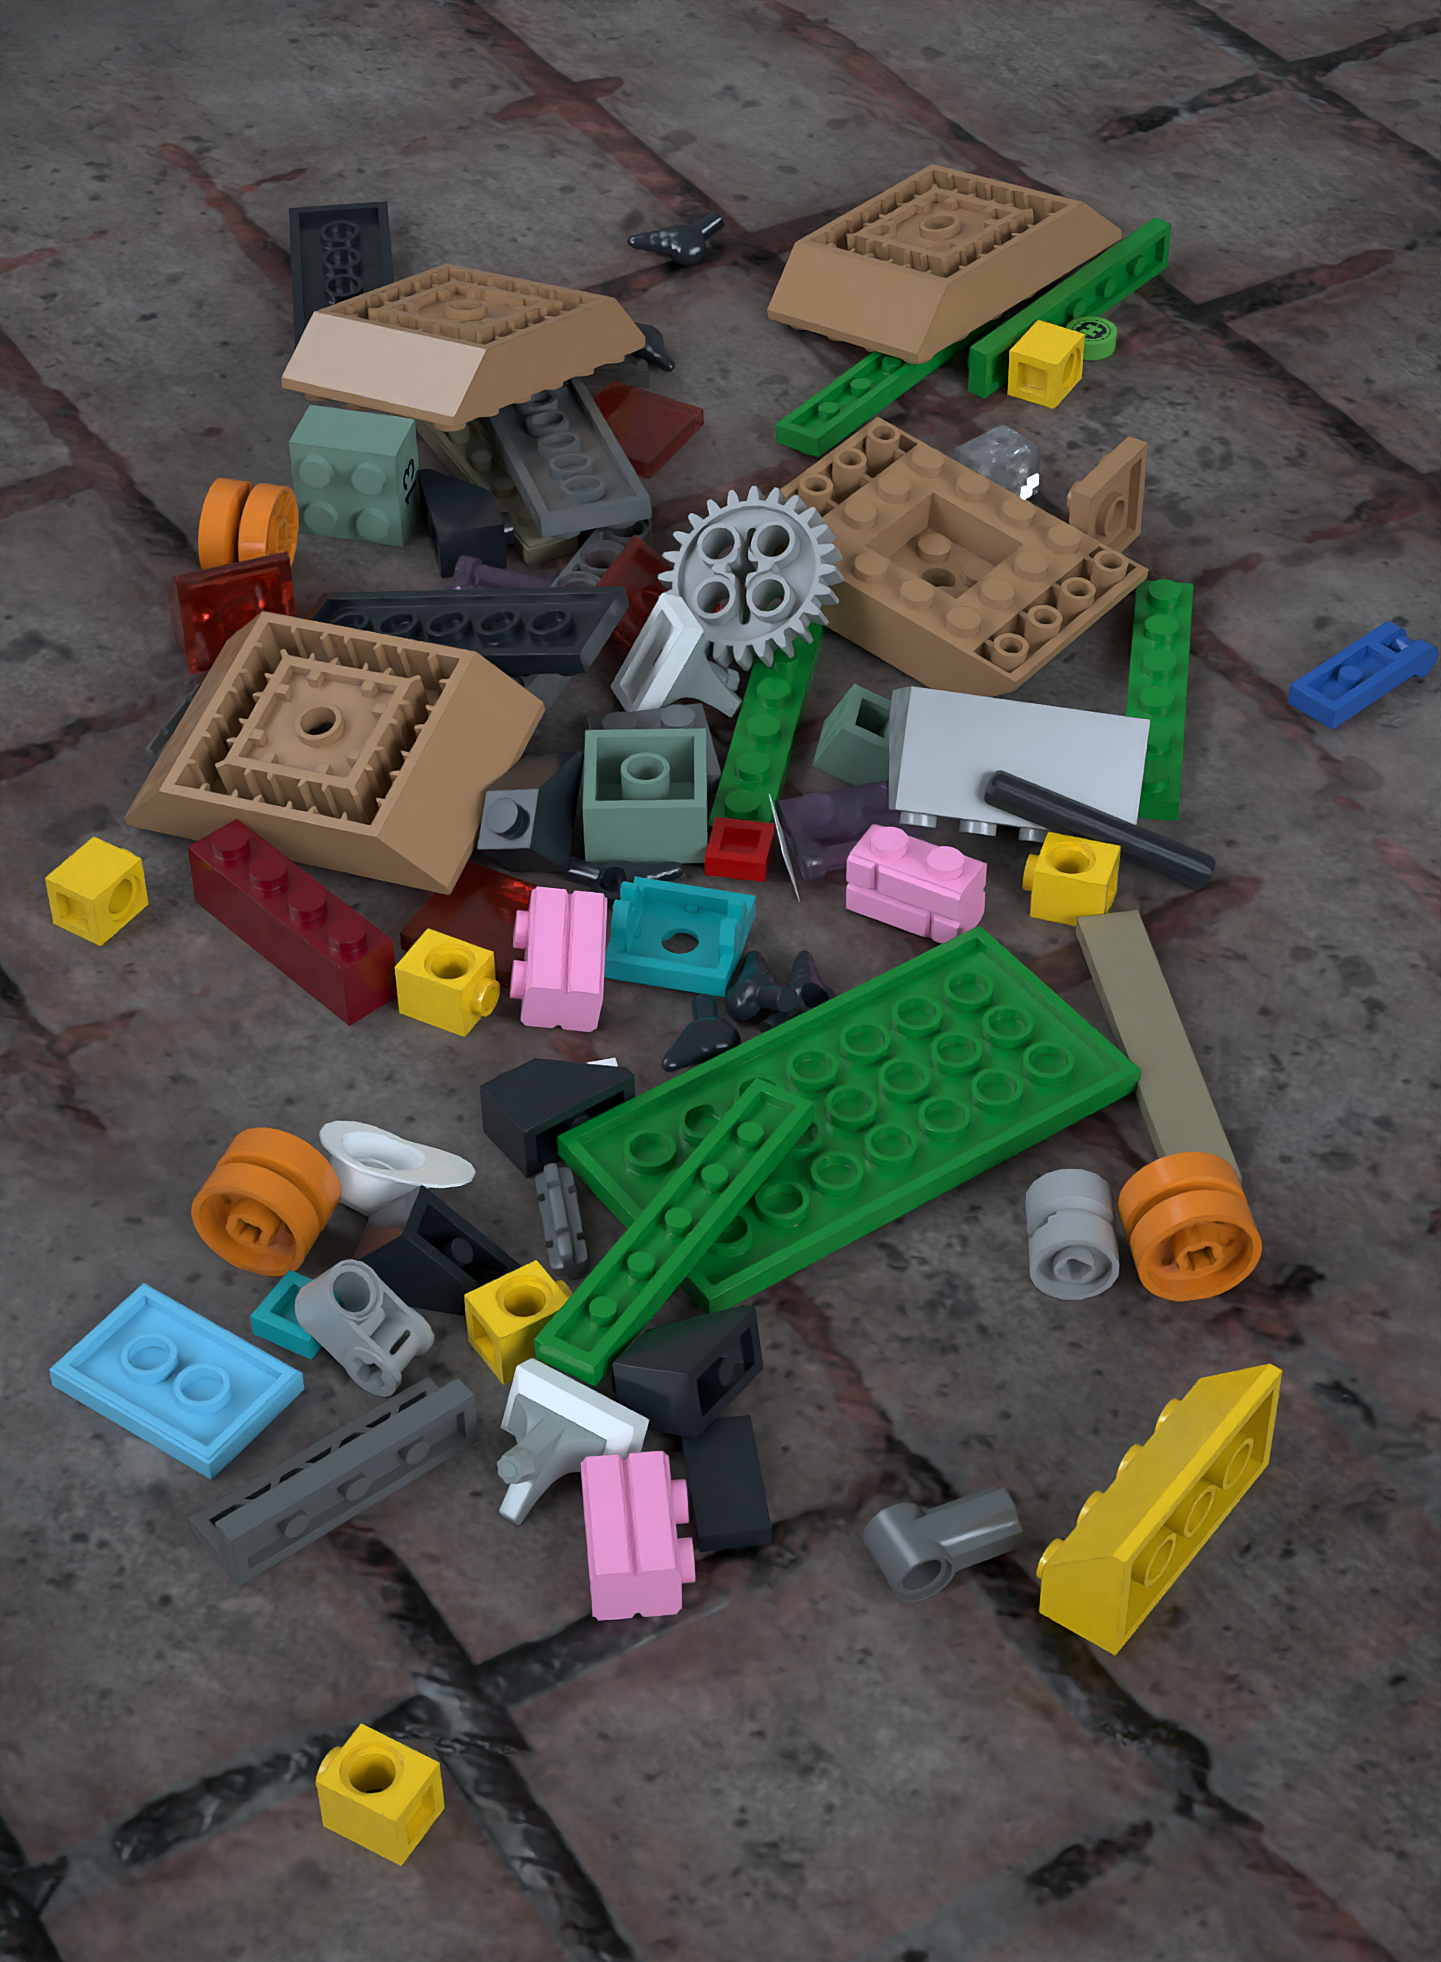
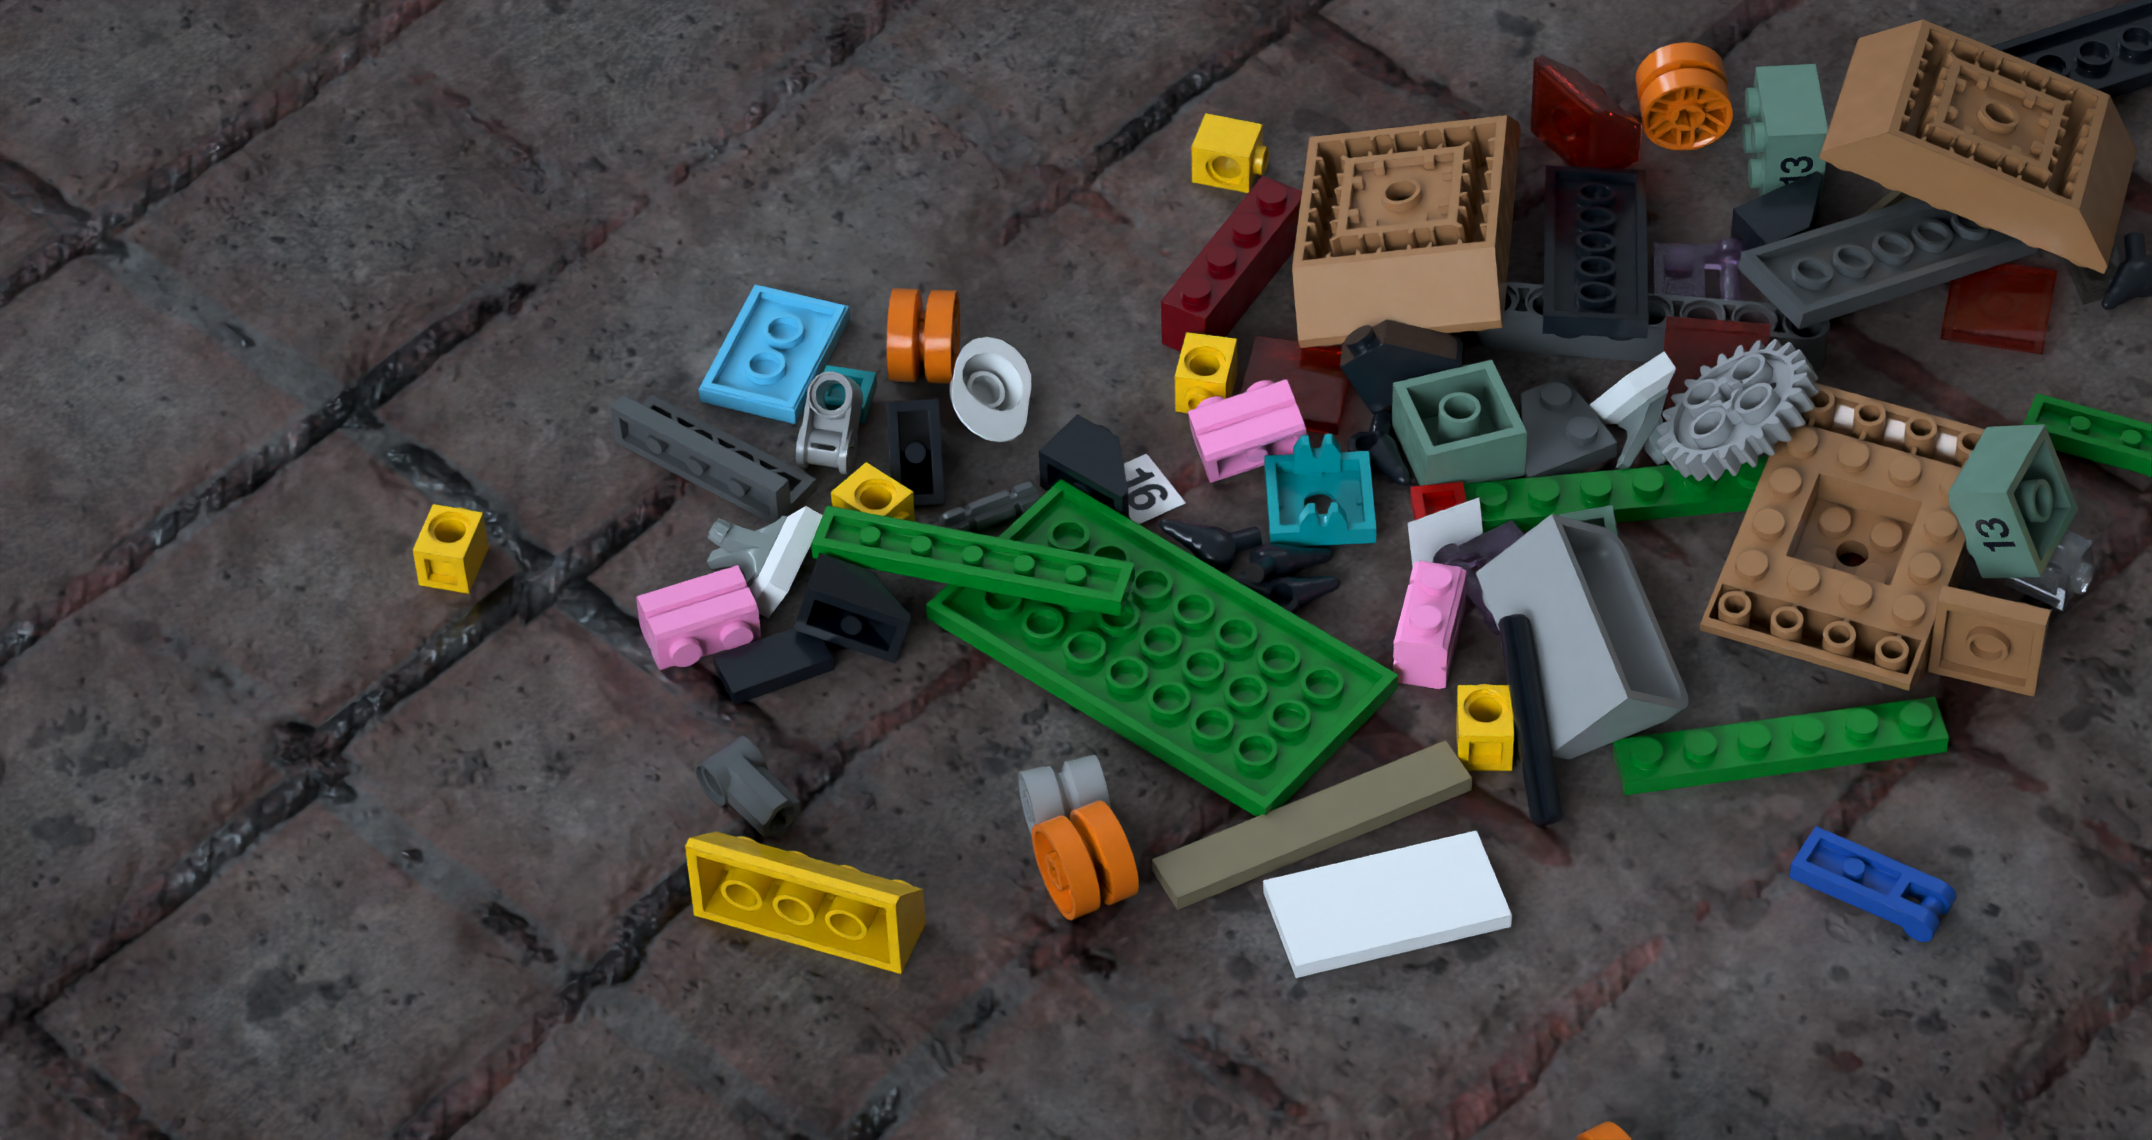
camera: 75 degrees right, 5 degrees up
none -> white tile [1263,830,1512,978]
none -> sand green brick [1948,424,2078,578]

